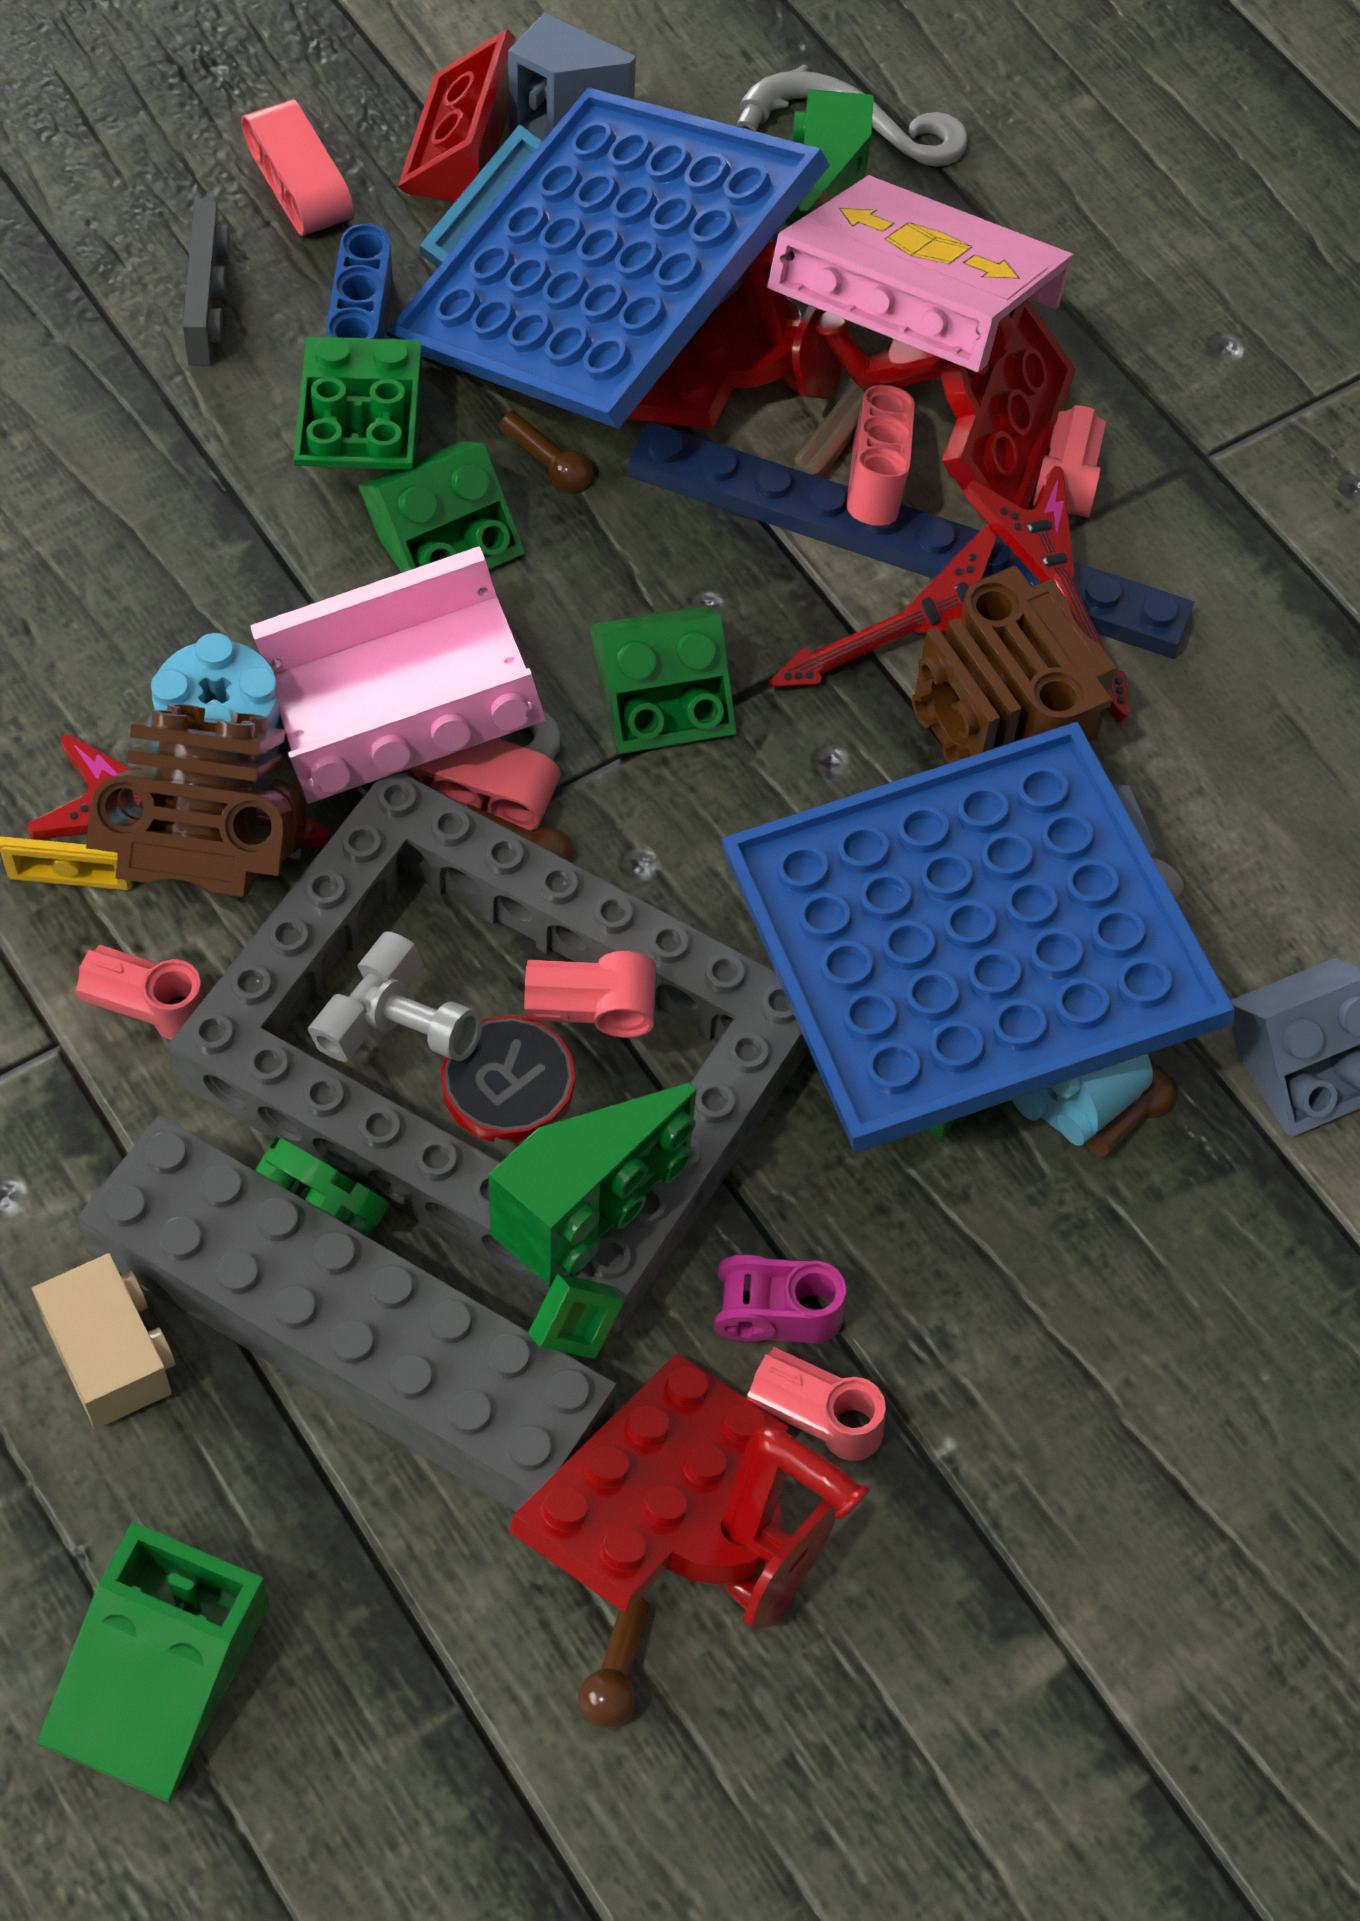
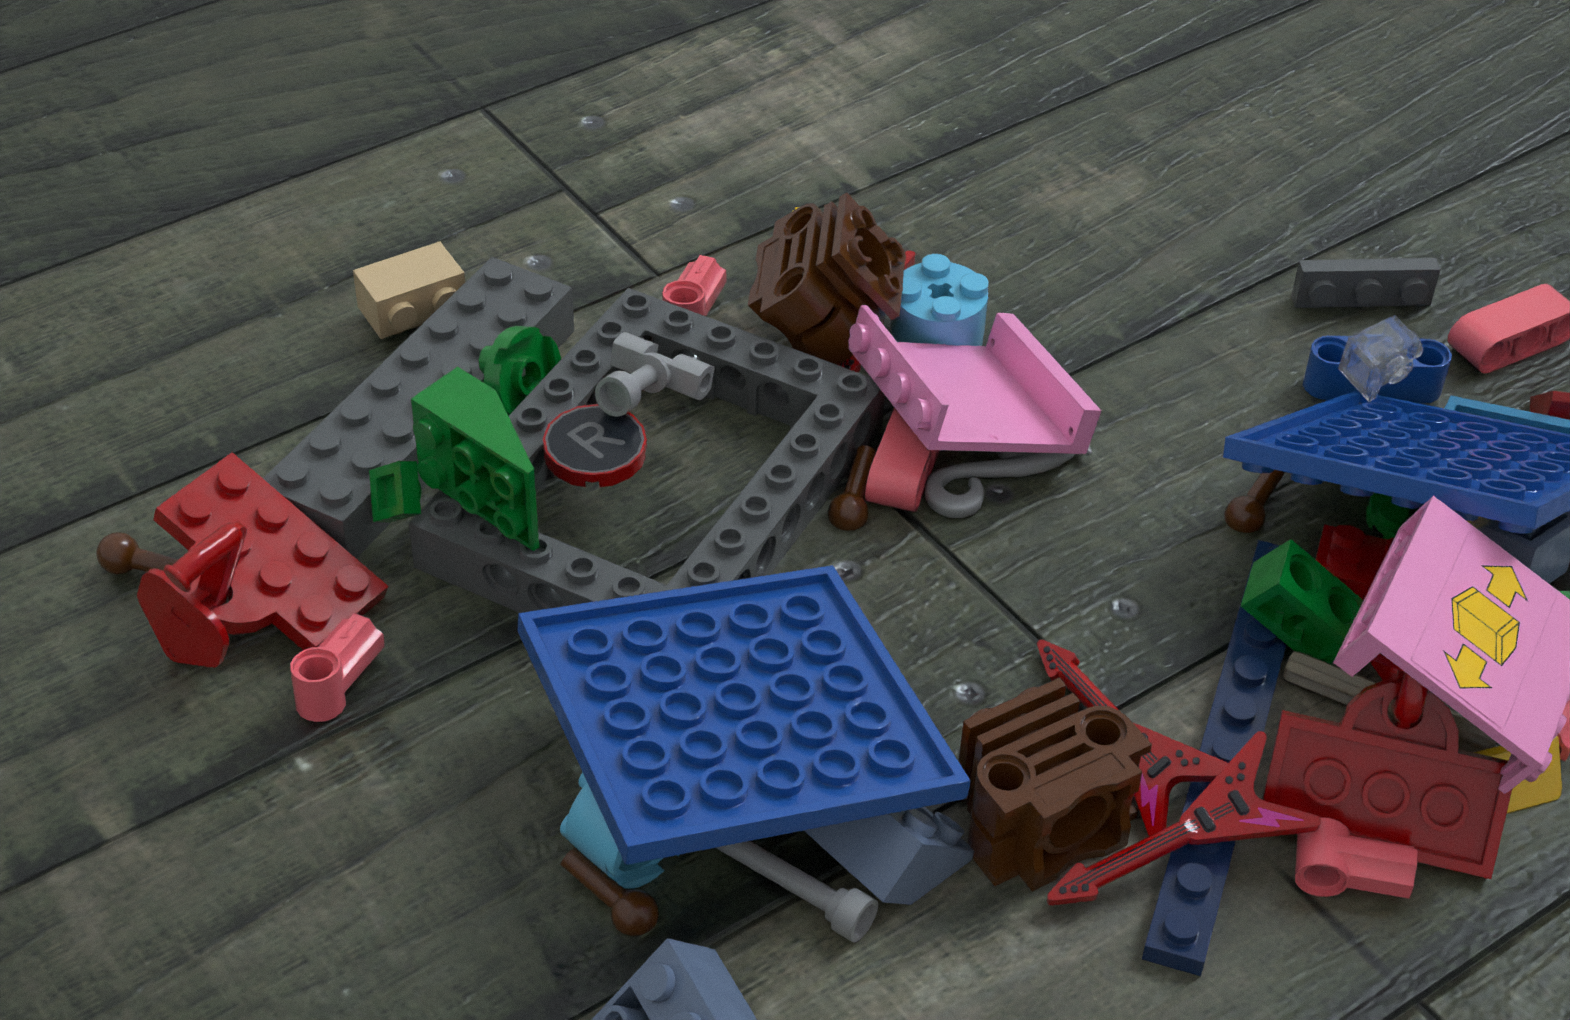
camera: 90 degrees right, 15 degrees down
green slope [37,1521,270,1804] -> none
green slope [293,337,423,470] -> none
green slope [358,442,525,573] -> none
coral piece [524,951,656,1038] -> none
green slope [590,605,737,754] -> none
dark pink piece [714,1255,846,1344] -> none
coral beam [847,385,915,526] -> none
none -> green brick [1241,539,1364,664]
none -> clear brick [1338,315,1423,402]

